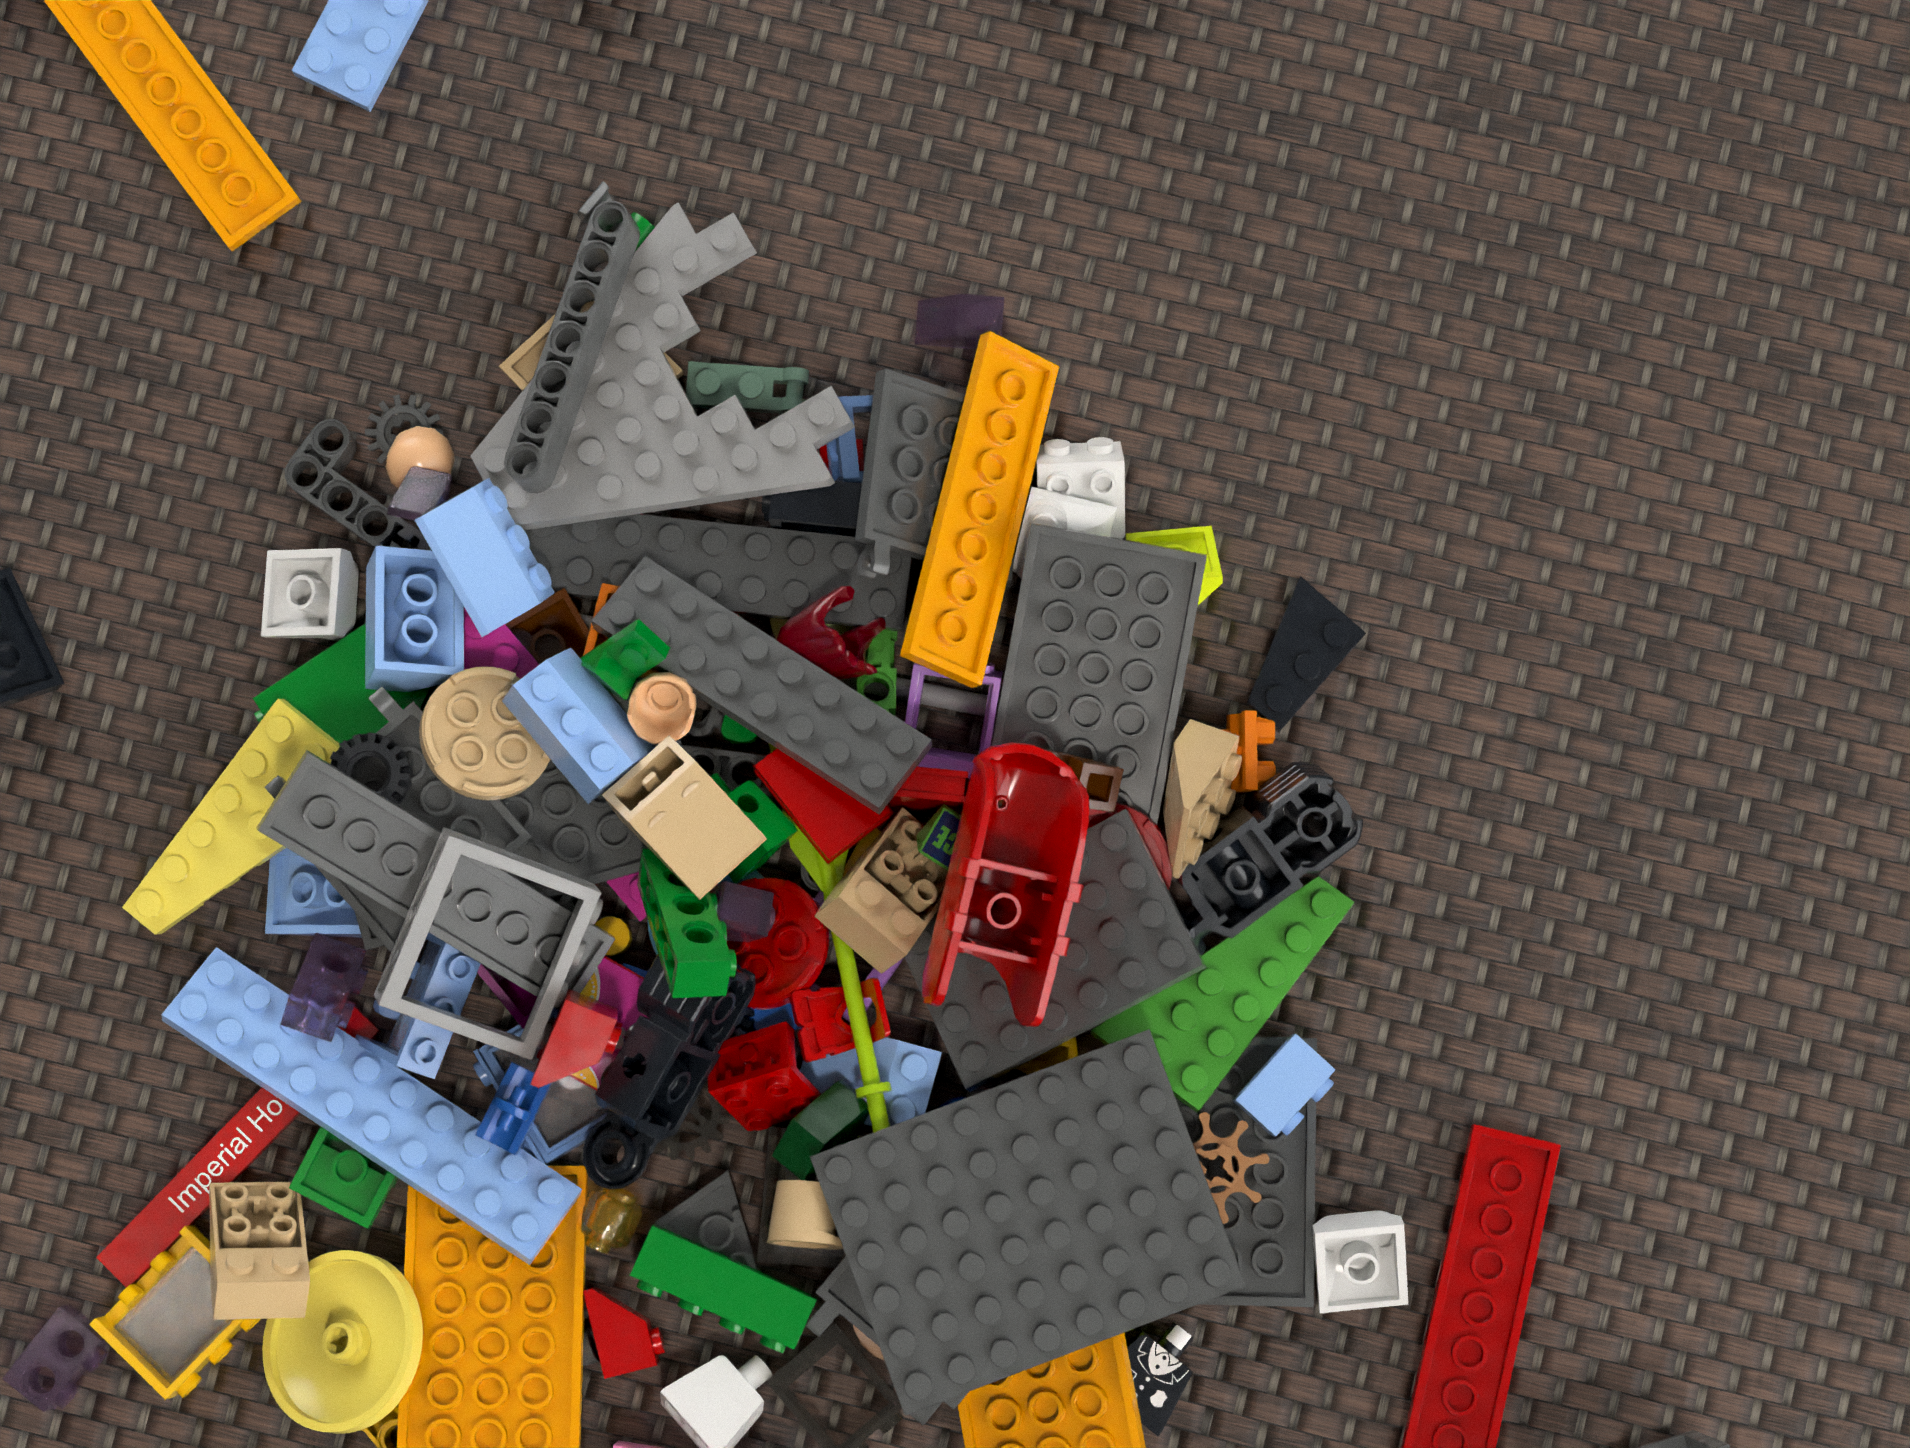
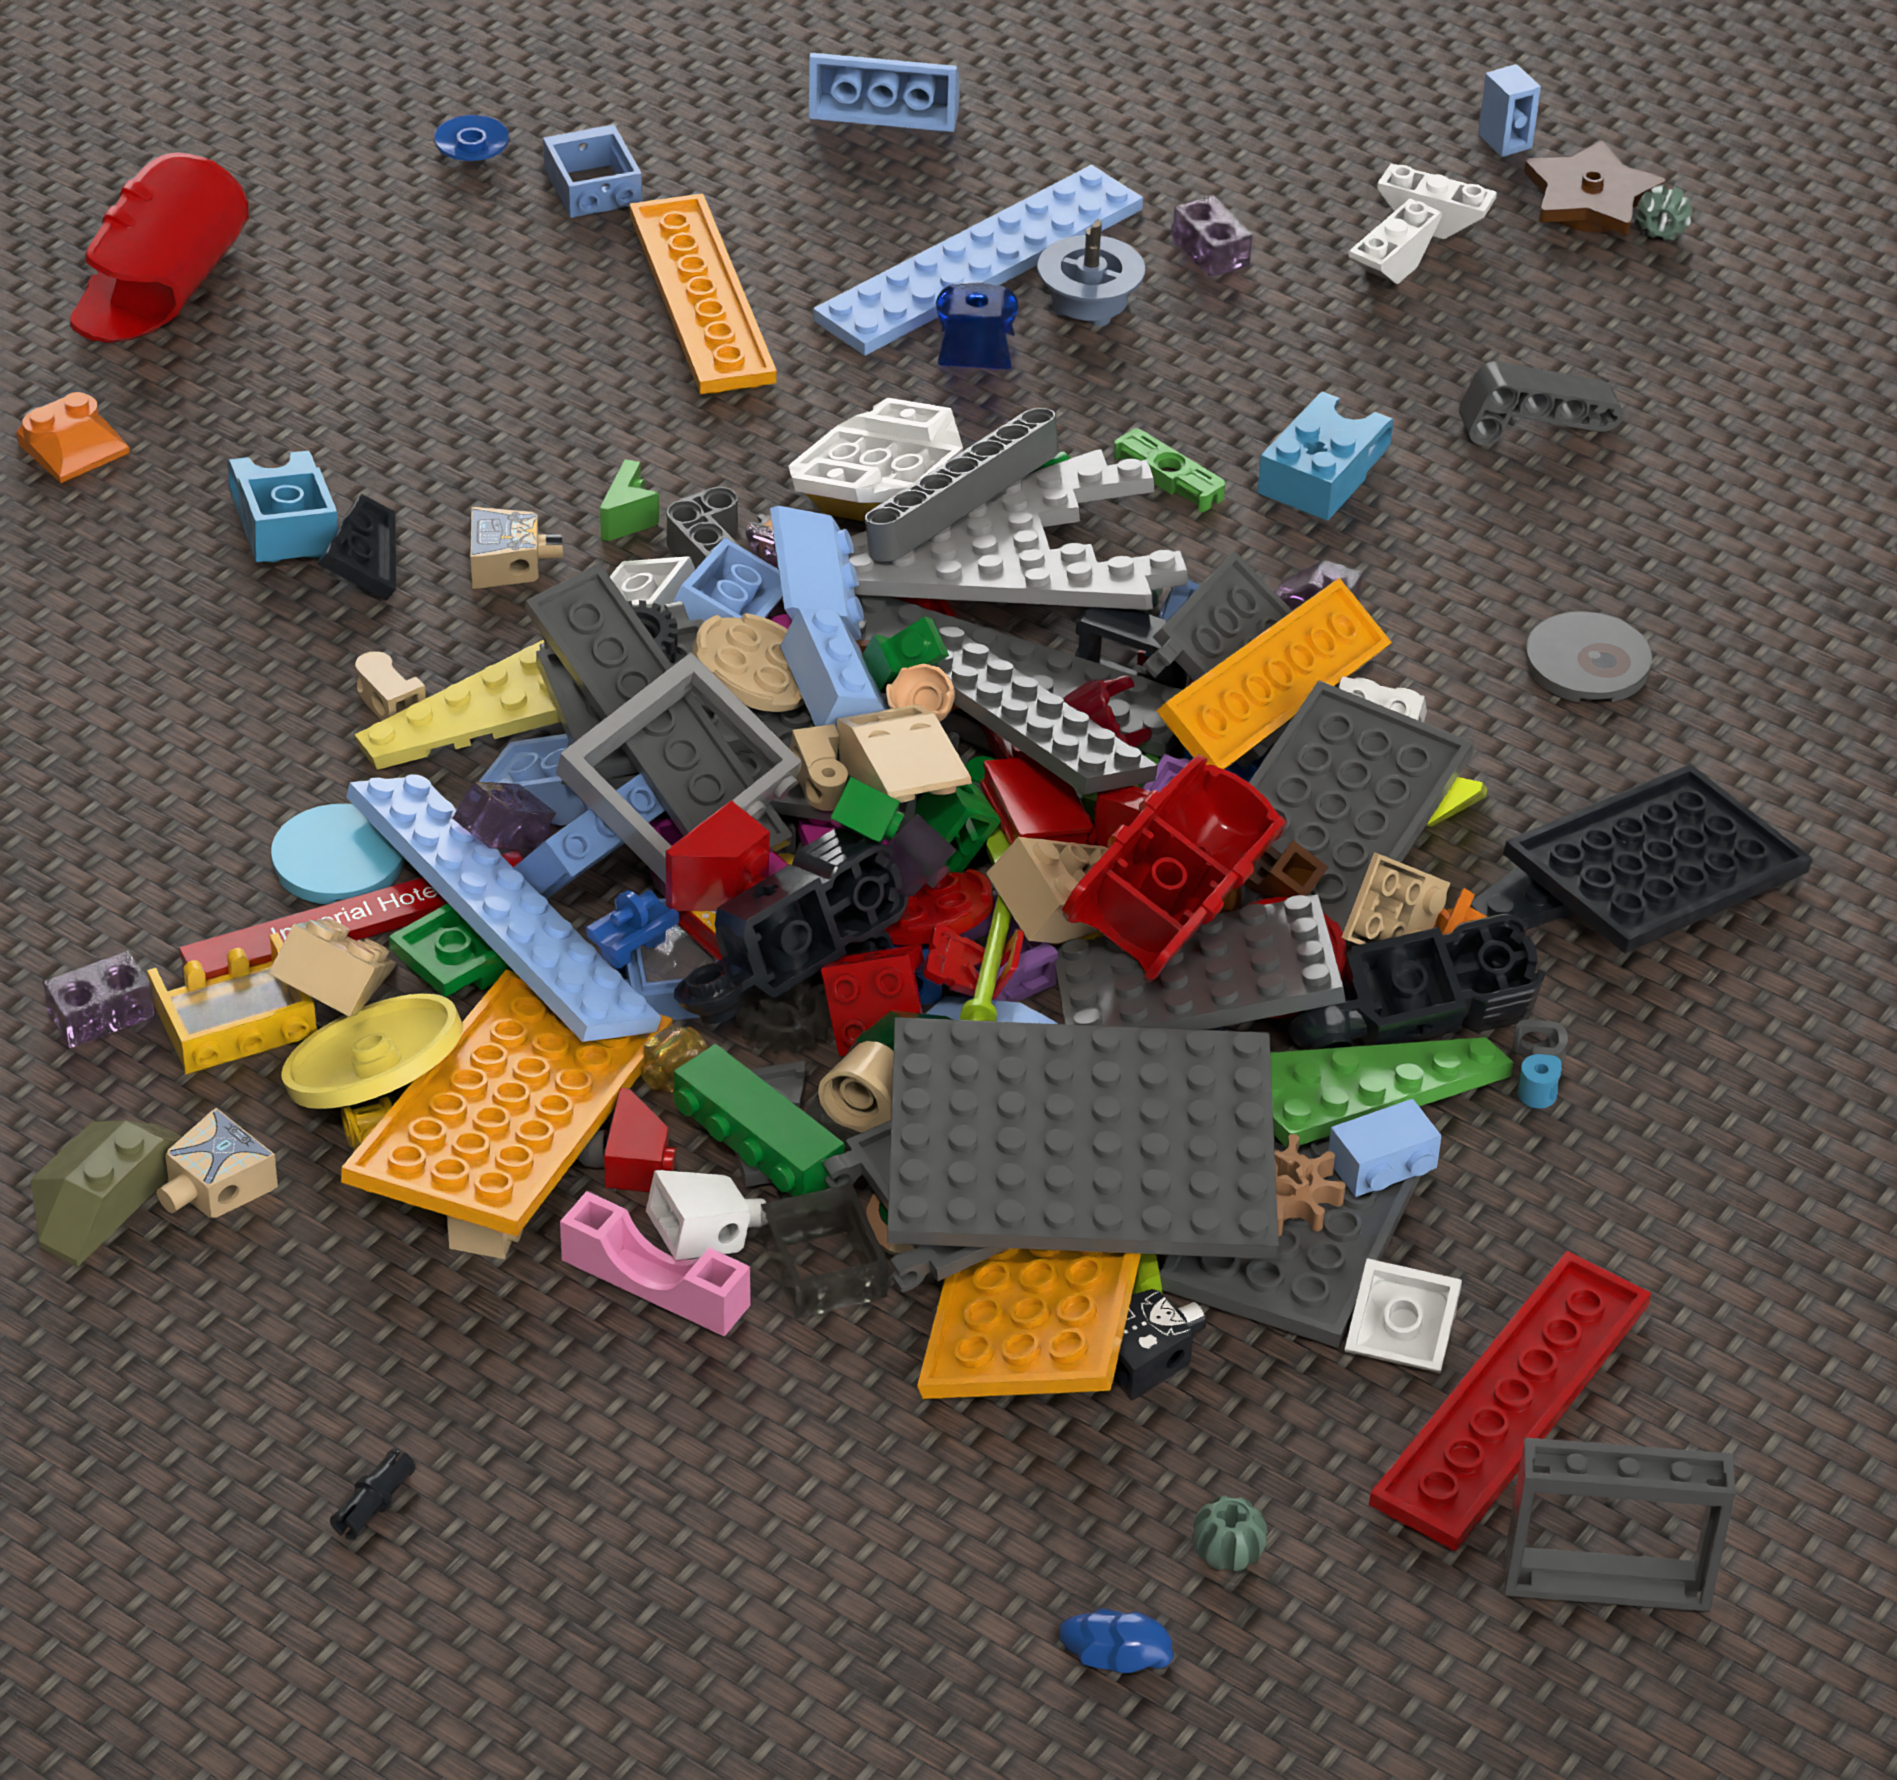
camera: 20 degrees right, 40 degrees down
none -> medium azure tile [271,804,405,905]
none -> tan leg [355,651,426,721]
none -> torso [471,507,563,589]
none -> bright green slope [600,459,660,541]
none -> white piece [788,398,964,522]
none -> tan leg [790,724,848,811]
none -> clear blue piece [936,282,1019,370]
none -> bright green piece [1114,428,1225,512]
none -> dark azure brick [1257,392,1394,521]
none -> black plate [1503,764,1813,954]
none -> leg [1512,1020,1568,1109]
none -> tile [1526,612,1652,703]

